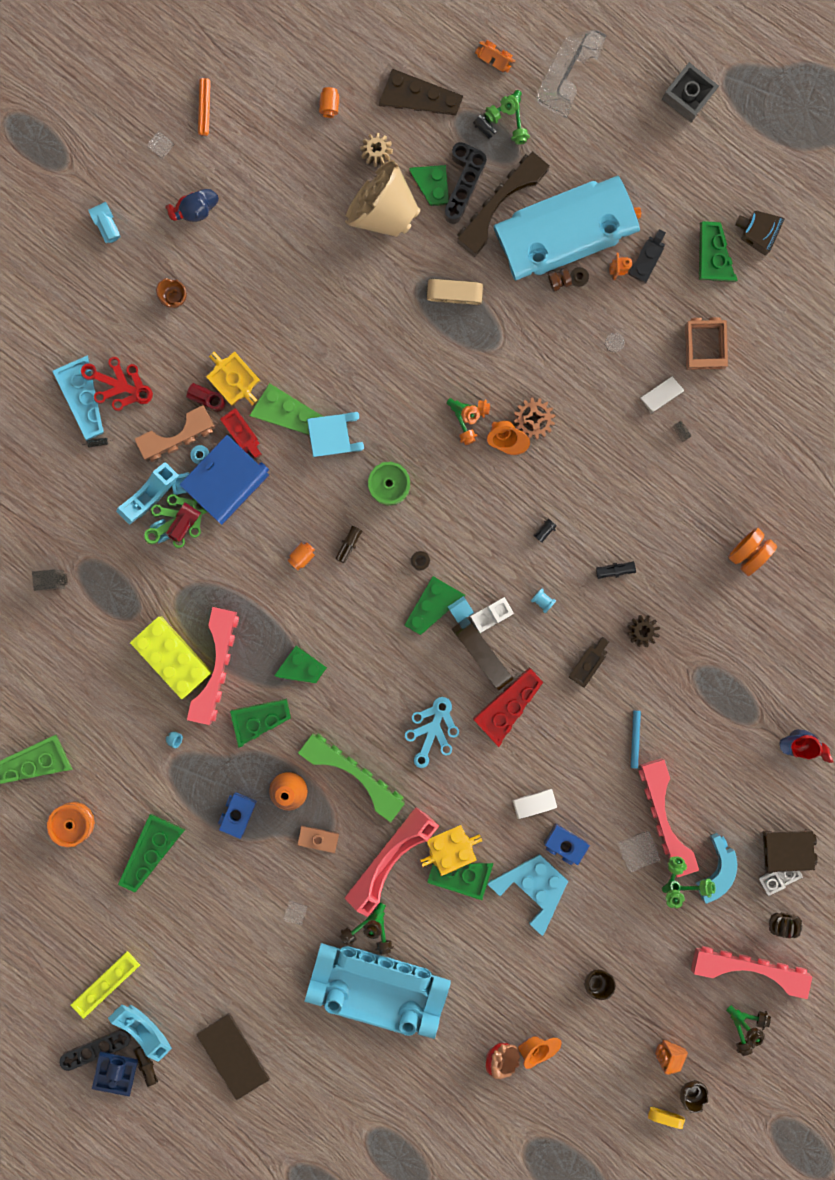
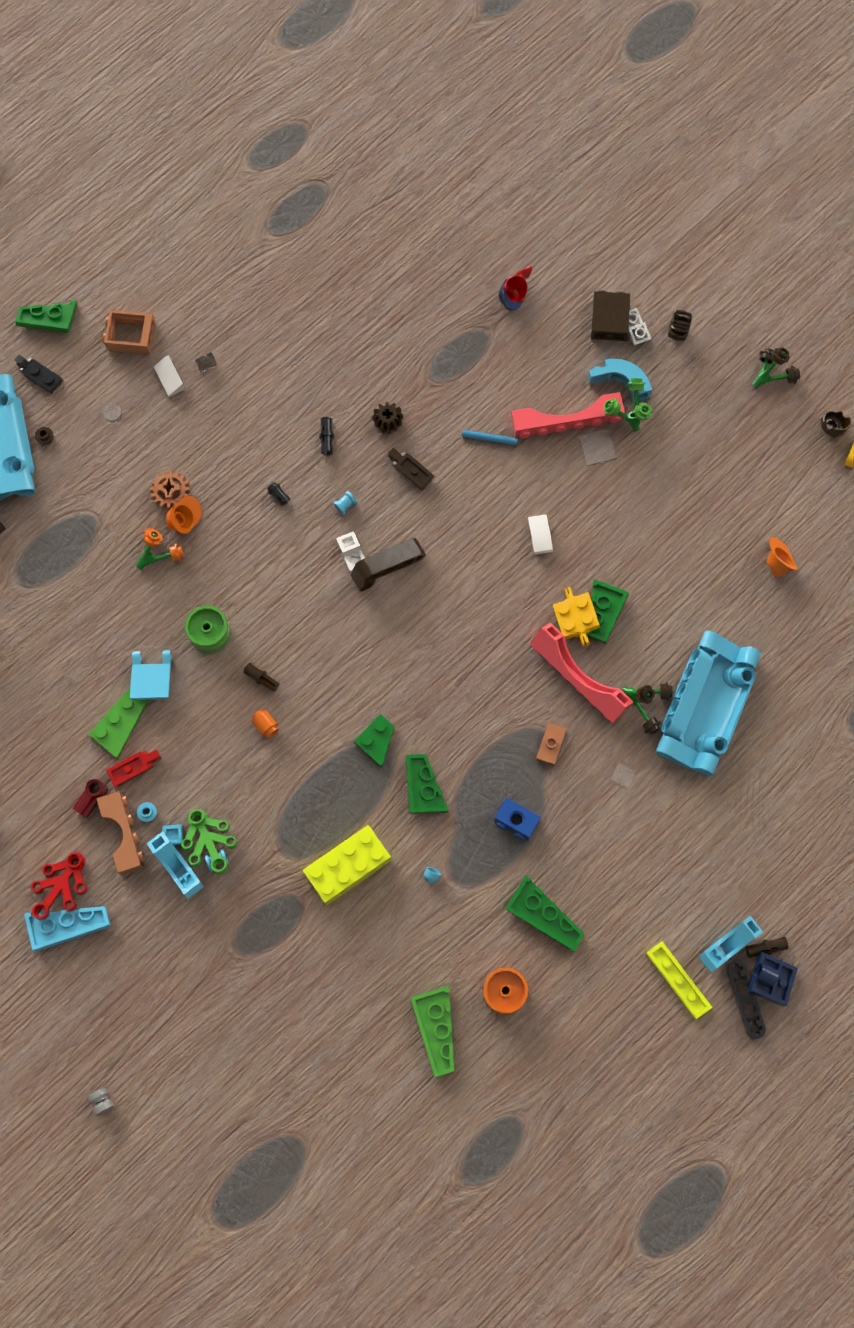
camera: 80 degrees left, 15 degrees down
clear smoke brick [32,569,68,591] -> none
clear smoke piece [83,437,113,448] -> none
dark red piece [166,502,201,543] -> none
blue door [179,435,269,524] -> none
coral arch [187,607,239,725] -> none
dark brown tile [196,1013,270,1100] -> none
yellow plate [206,351,260,406] -> none
orange cone [269,772,308,811] -> none
bright green arch [298,733,405,822] -> none
green wing [404,576,466,635] -> none
medium azure plant [405,697,459,768] -> none
dark brown plate [411,551,430,570] -> none
tan beam [427,279,483,305] -> none
medium azure tile [448,596,474,623] -> none
red wing [473,667,543,747] -> none
nougat hair [485,1043,520,1079] -> none
medium azure wing [487,854,568,936] -> none
blue brick [544,823,590,865] -> none
reddish brown wheel [548,267,572,292] -> none
dark brown hair [584,969,616,1000] -> none
orange hinge [609,253,632,280] -> none
orange slope [655,1040,688,1074] -> none
coral arch [691,946,813,999] -> none
orange wheel [728,527,777,576] -> none
dark brown torso [735,211,785,256] -> none

